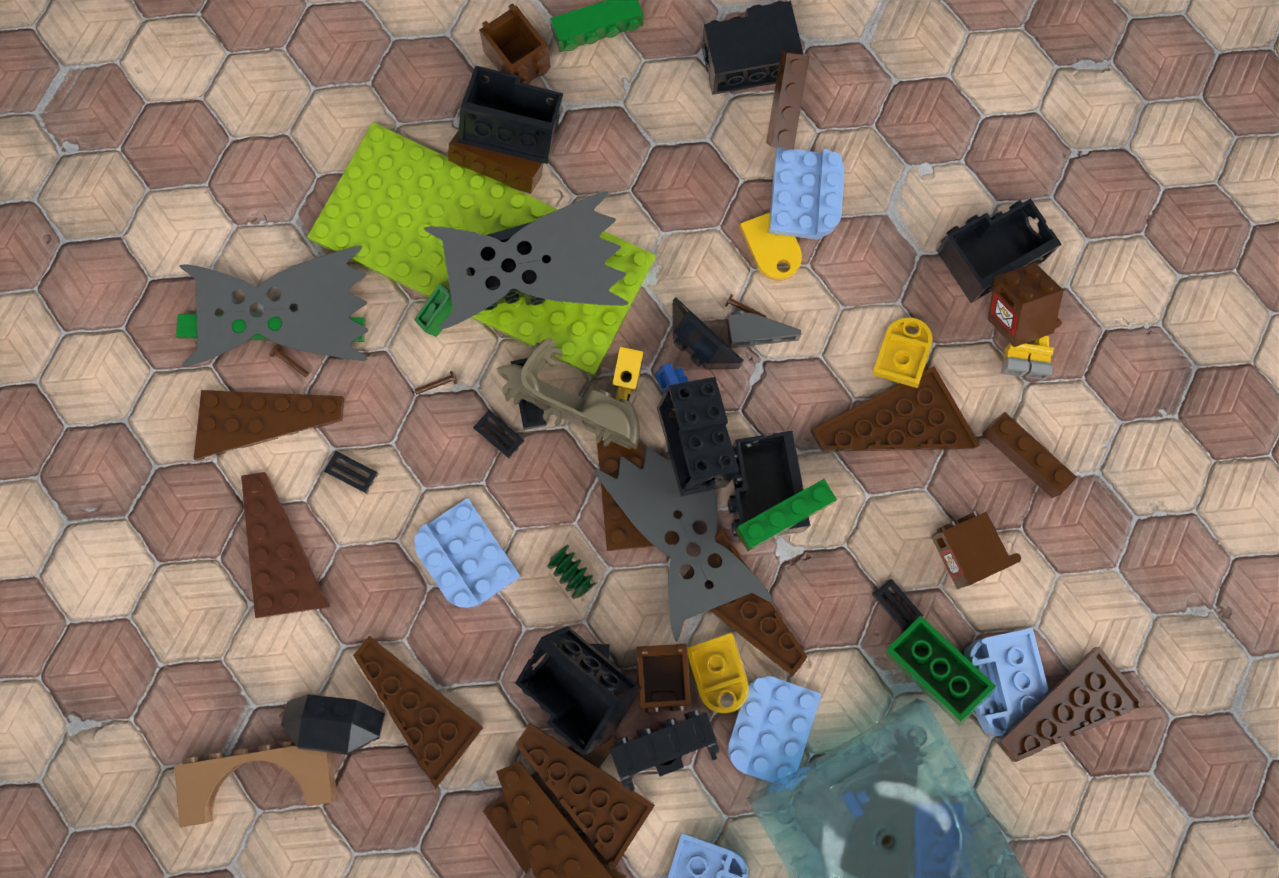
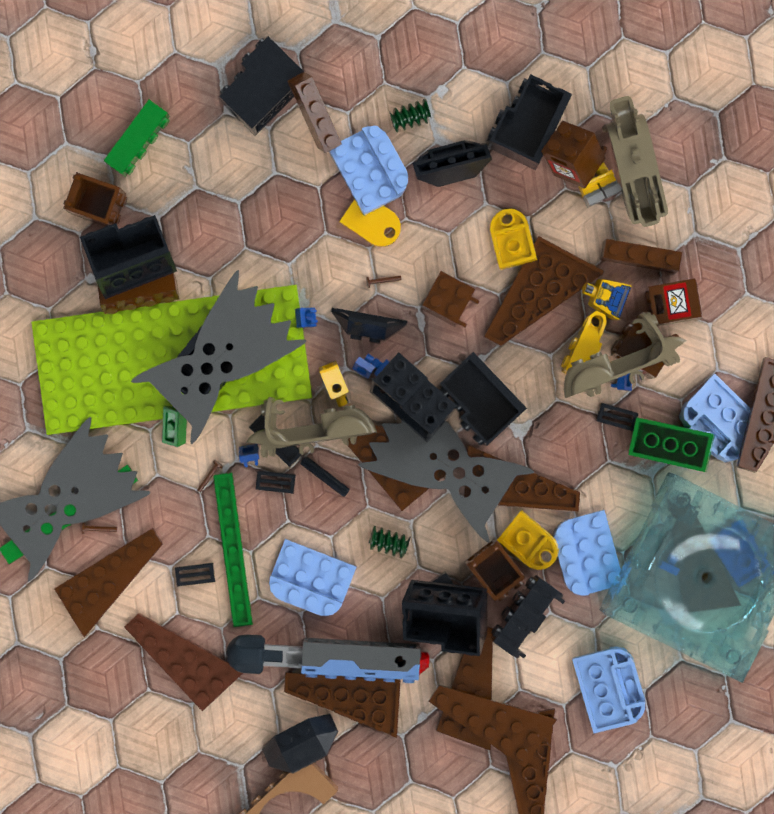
camera: 30 degrees left, 10 degrees up
reddish brown wing [515,722,655,870] -> none
dark grey slope [726,311,801,348] -> none
green brick [735,478,837,552] -> none
none -> green tile [213,472,253,627]
none -> piece [226,634,429,683]
none -> blue tile [239,444,259,467]
none -> blue tile [295,308,318,328]
none -> black axle [300,456,350,497]
none -> dark green piece [389,99,431,133]
none -> black wedge [412,140,492,187]
none -> reddish brown container [422,271,480,328]
none -> yellow brick [561,311,607,374]
none -> dark tan piece [563,312,687,398]
none -> torso [582,279,632,320]
none -> dark tan piece [602,96,668,227]
none -> blue tile [611,374,632,391]
none -> container [646,278,703,326]

